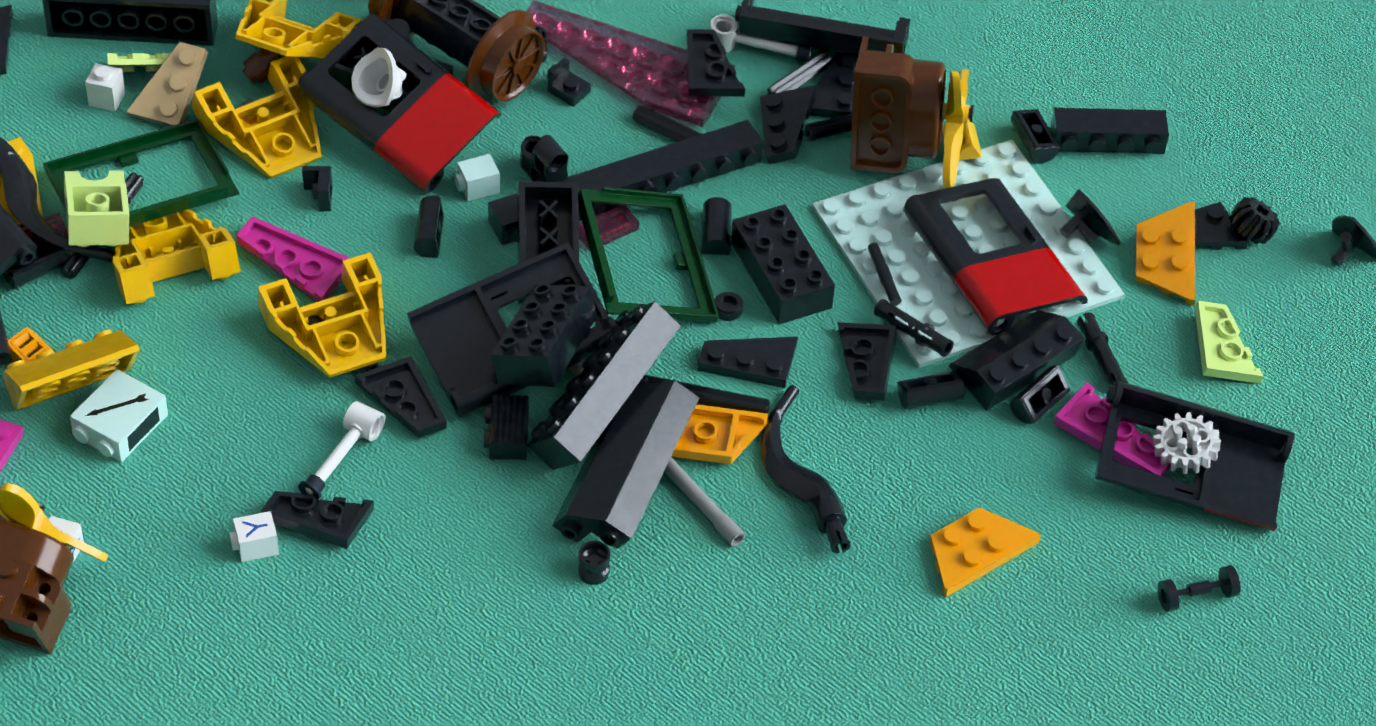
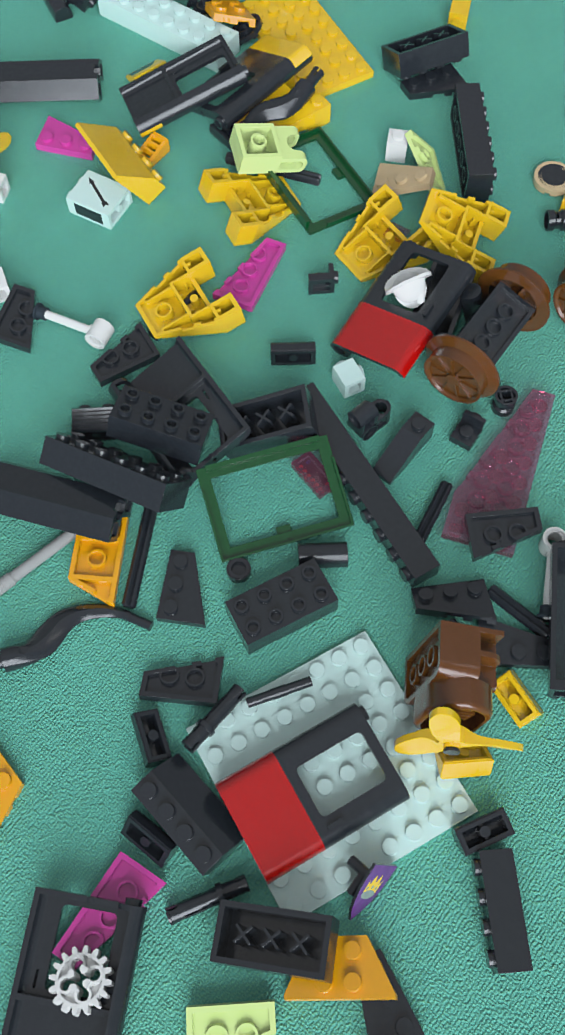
camera: 90 degrees right, 15 degrees up
none -> black brick [210,899,340,984]
none -> black slope [373,411,435,485]

